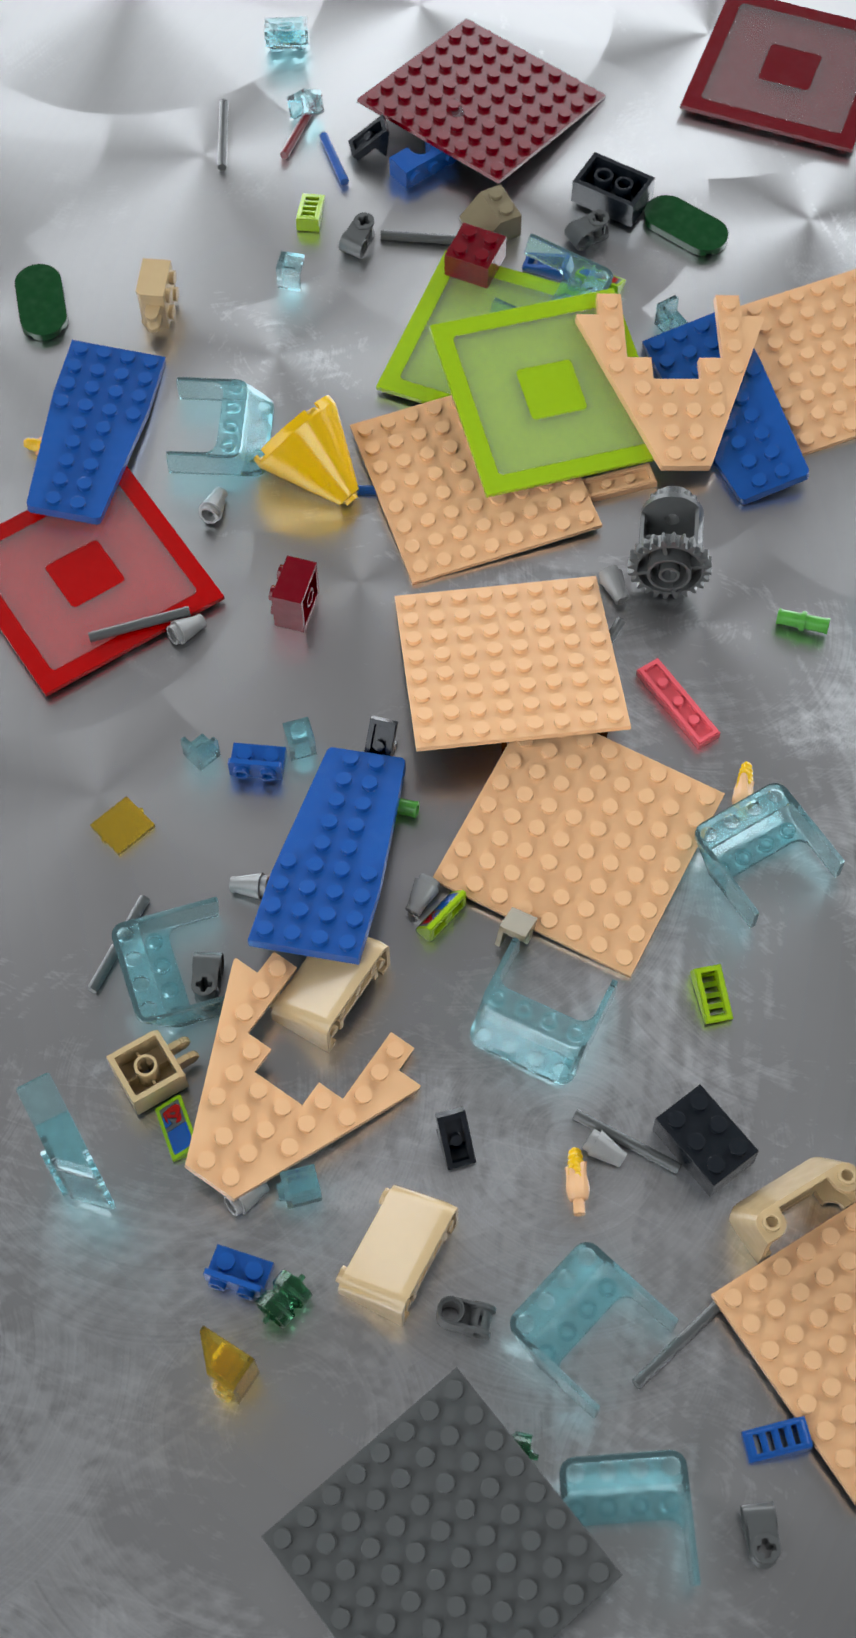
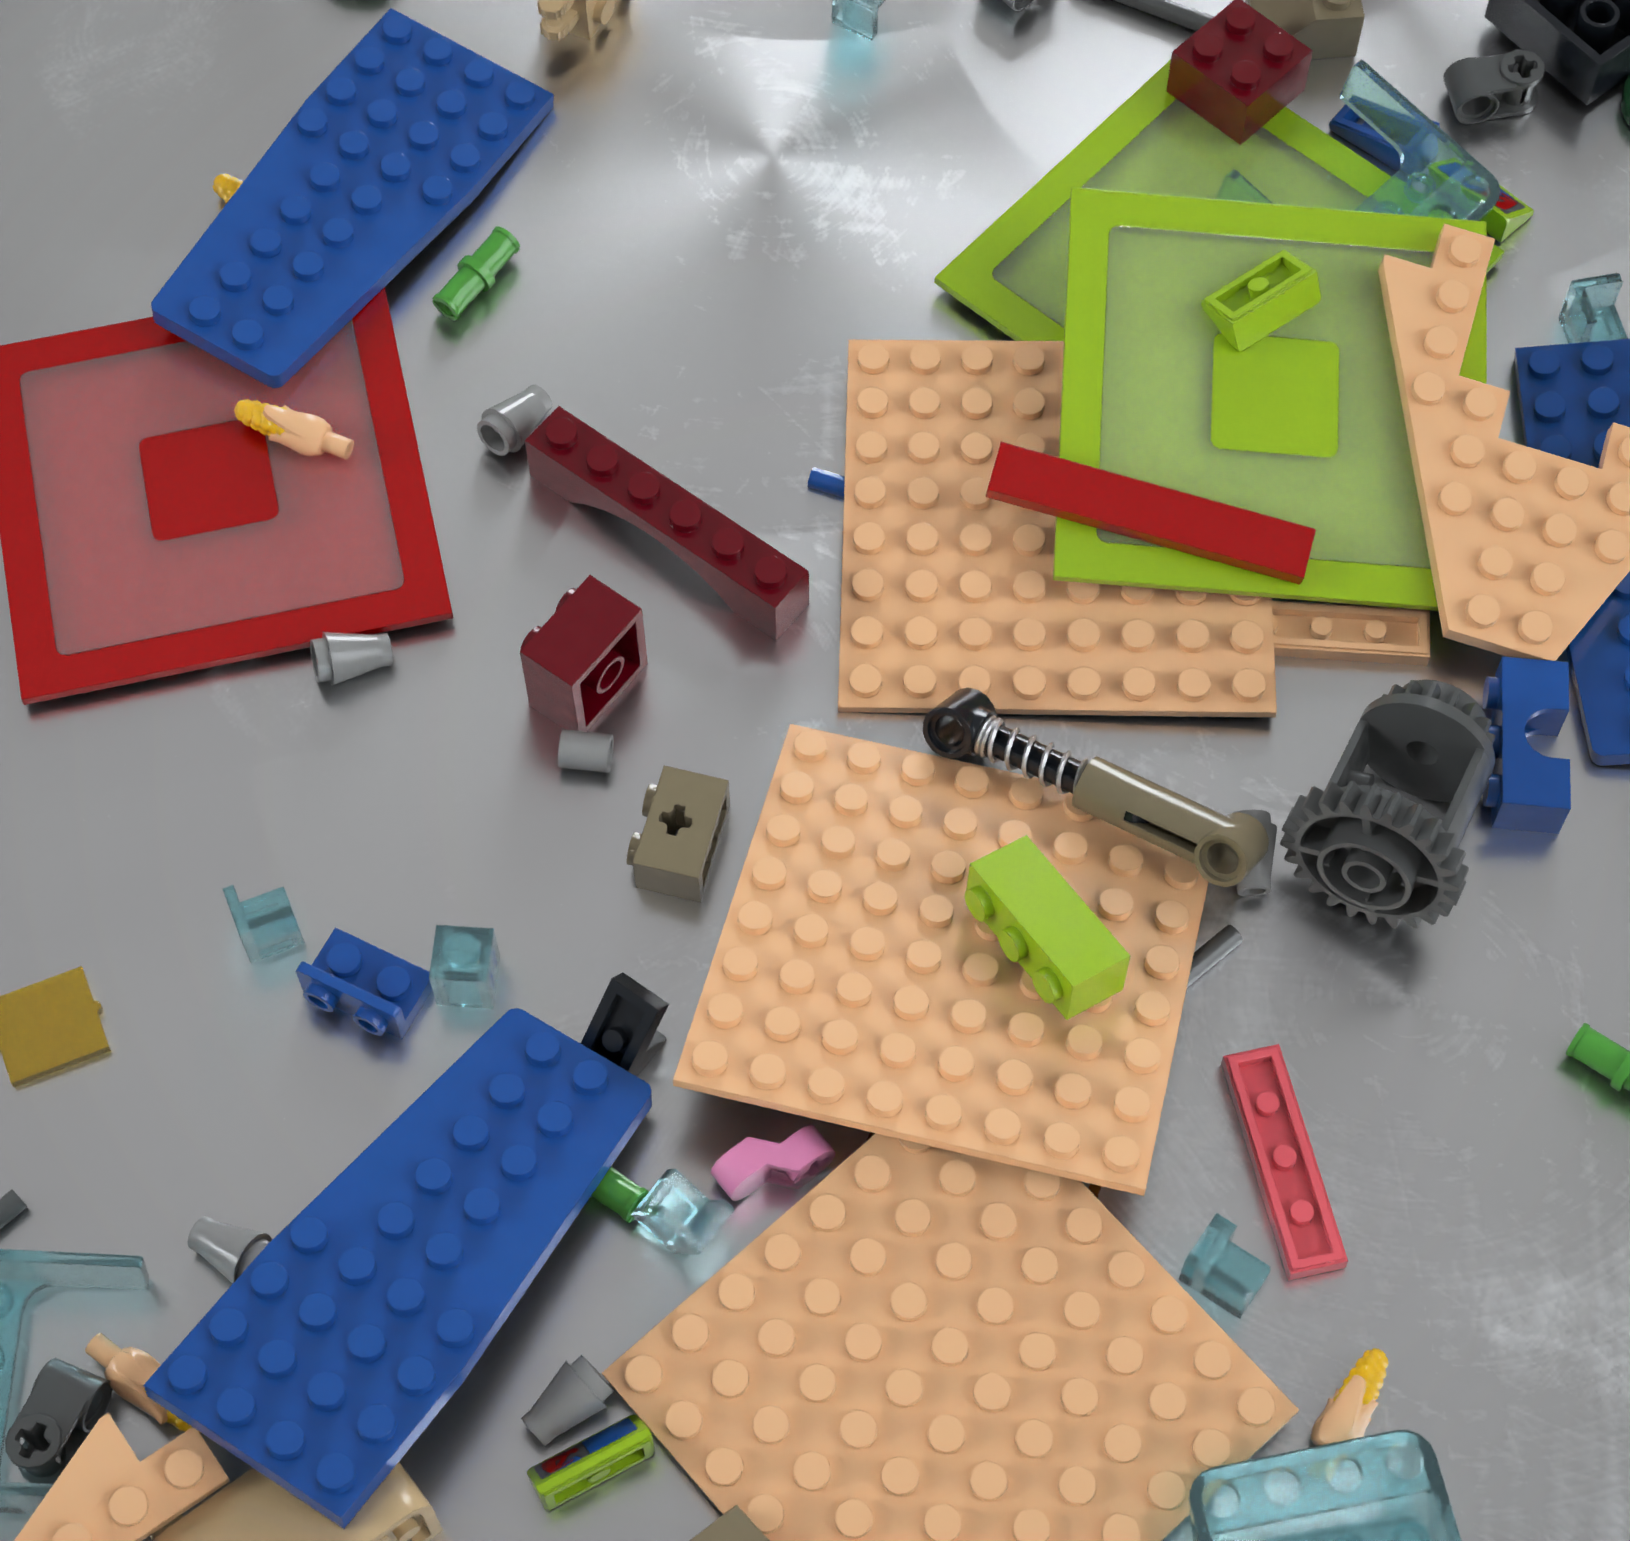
camera: 20 degrees right, 0 degrees up
dark grey bar [88,606,191,642] -> none
clear light blue windscreen [166,377,274,477] -> none
yellow cone [253,395,359,506] -> none
none -> light nougat piece [85,1333,201,1434]
none -> light nougat piece [234,399,354,460]
none -> bright green pin [432,226,520,321]
none -> dark red arch [525,406,809,641]
none -> light grey hinge [558,729,614,773]
none -> dark tan brick [627,765,730,903]
none -> clear light blue panel [631,1169,735,1255]
none -> bright pink piece [711,1125,836,1201]
none -> piece [923,688,1269,887]
none -> lime brick [965,835,1130,1020]
none -> red tile [985,442,1316,585]
none -> clear light blue panel [1179,1213,1270,1319]
none -> lime slope [1200,249,1321,352]
none -> blue arch [1483,656,1571,834]

